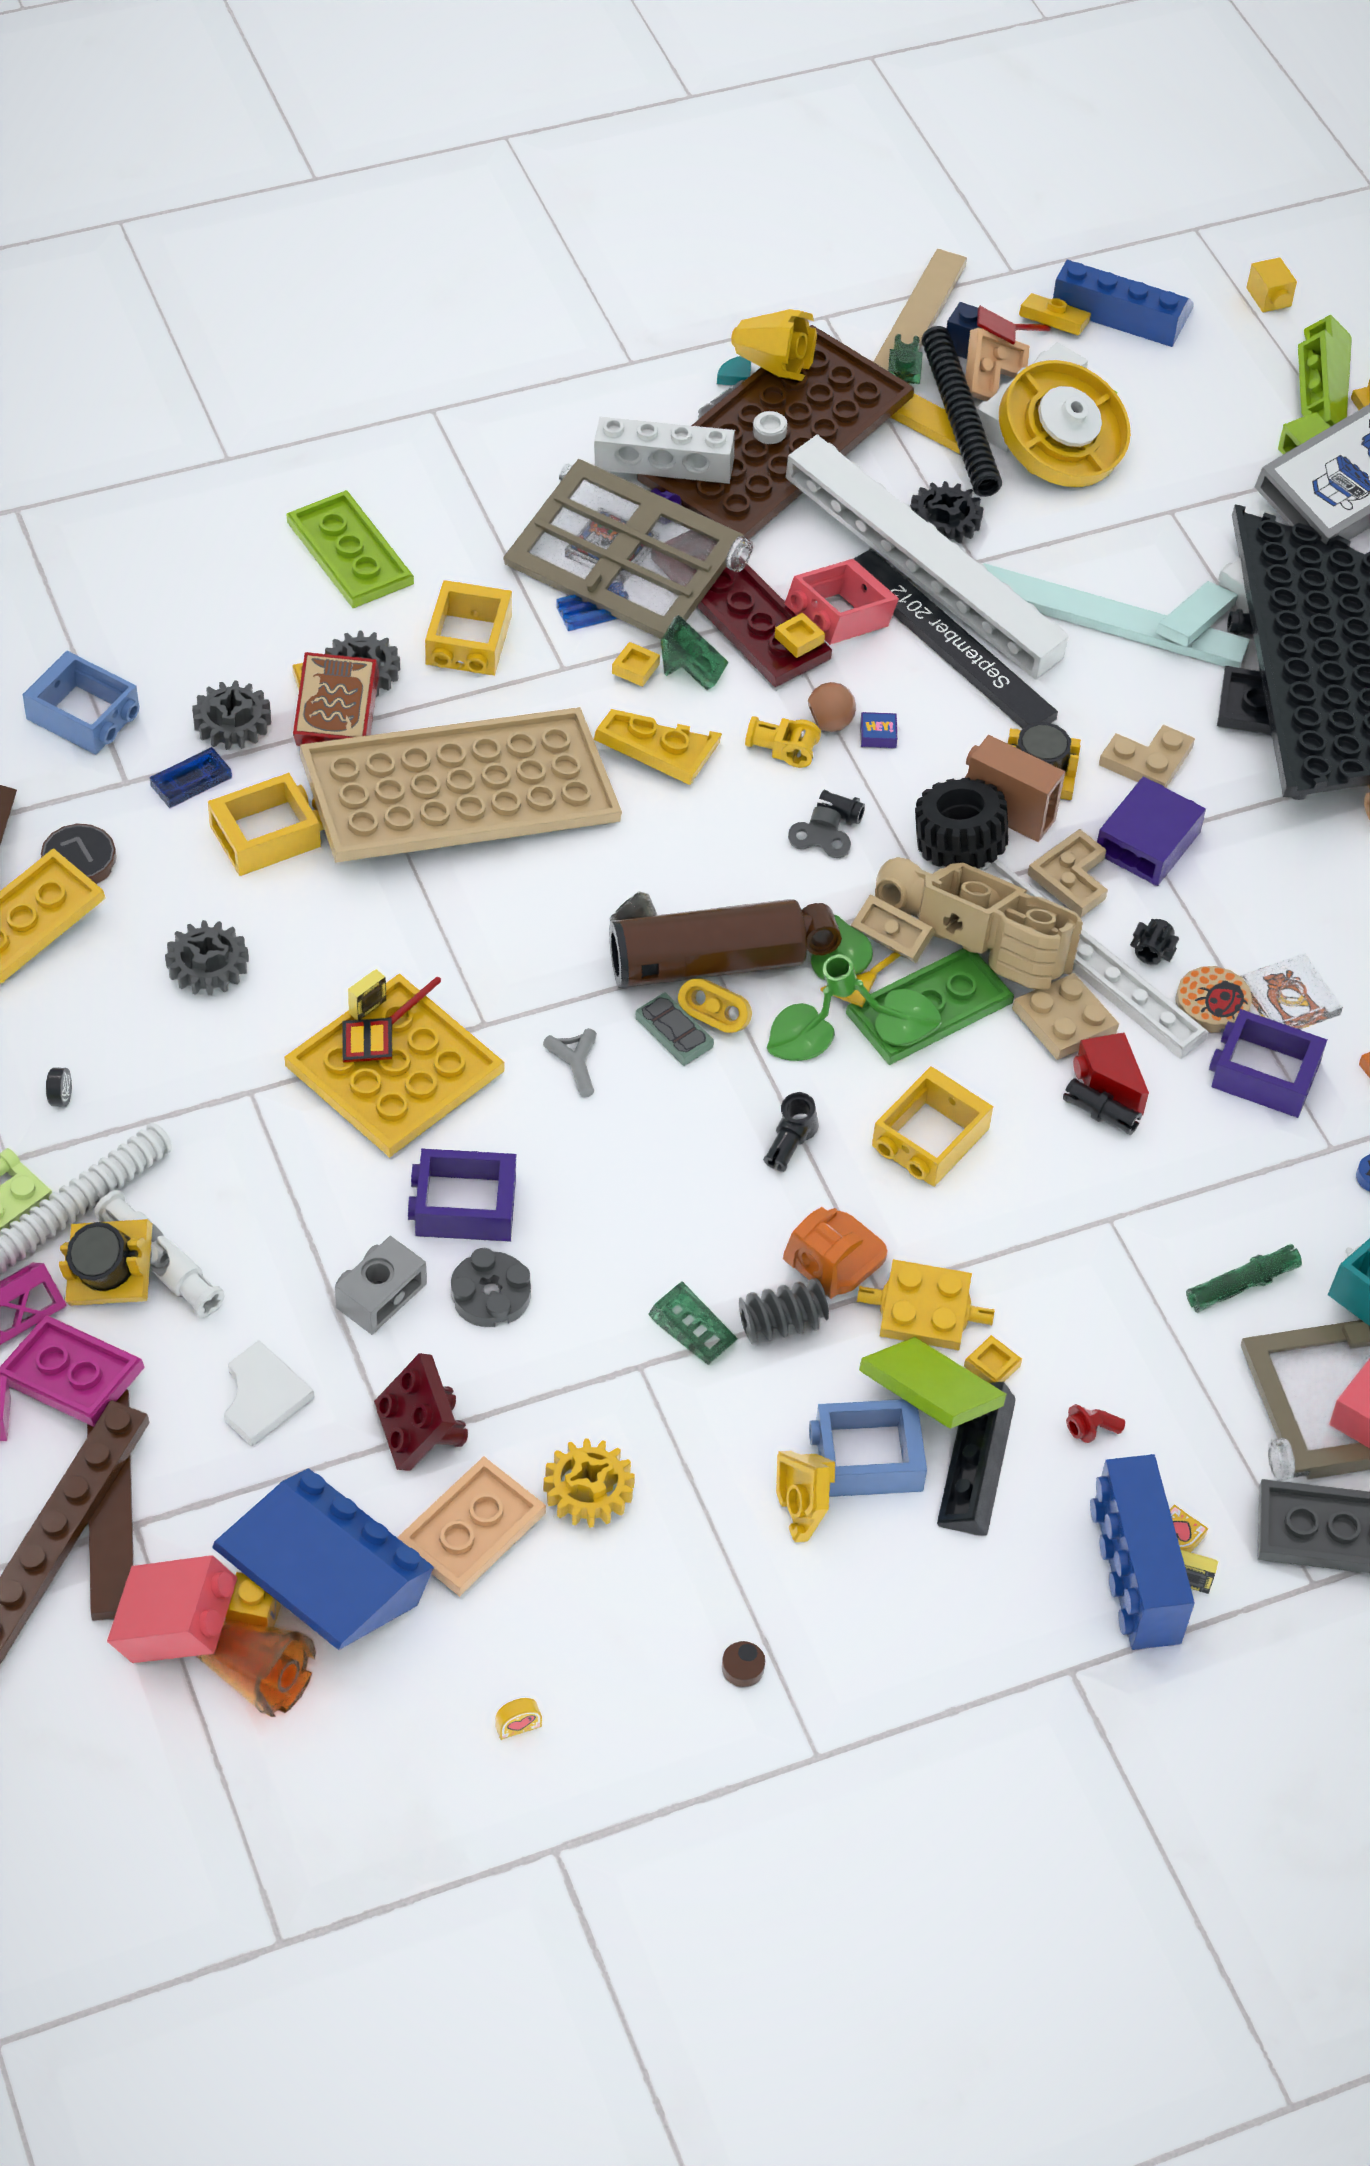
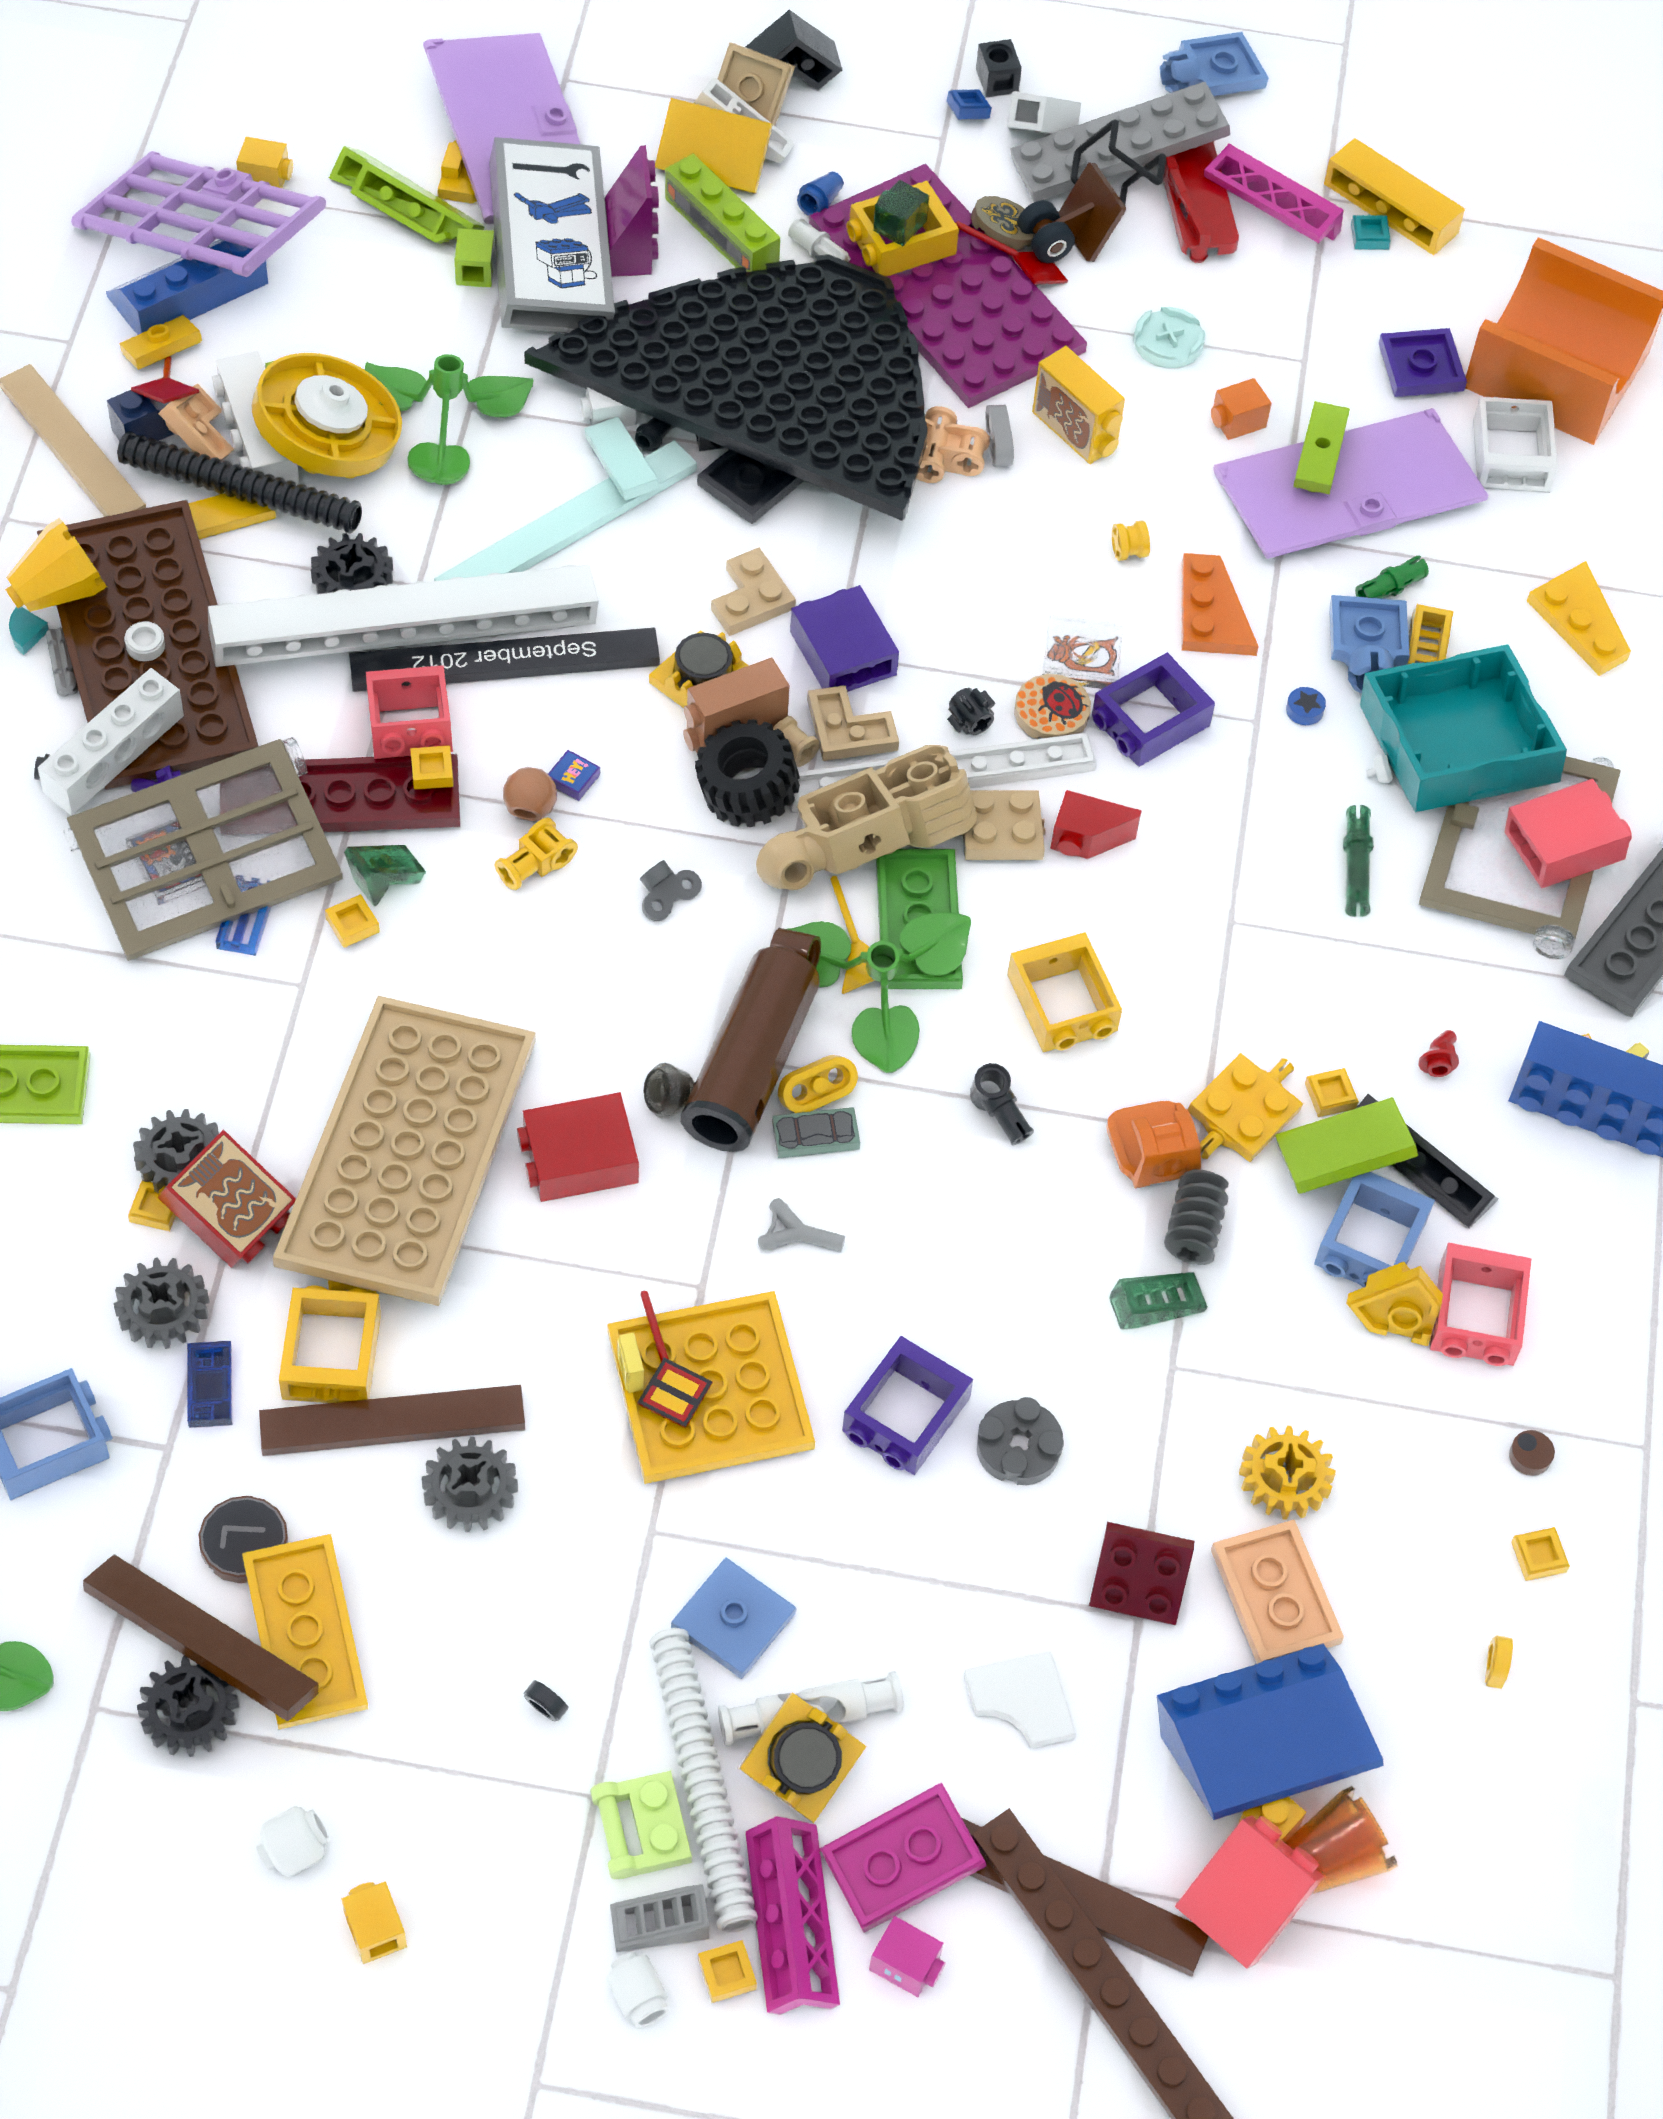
camera: 60 degrees left, 5 degrees up
light grey brick [335,1235,427,1335] -> none
yellow window [425,580,512,676] -> none
yellow wing [593,709,722,785] -> none
black pin [817,789,865,825] -> none
tan plate [851,894,935,963] -> none
clear green plate [888,334,923,384] -> none
black pin [1063,1078,1142,1135] -> none
none -> lavender door [71,151,326,277]
none -> reddish brown tile [259,1384,525,1456]
none -> bright green plant [365,354,533,485]
none -> red brick [516,1092,639,1202]
none -> medium blue plate [671,1557,797,1679]
none -> tan bush [773,716,820,767]
none -> coral window [1430,1242,1532,1366]
none -> yellow tile [1511,1527,1570,1581]

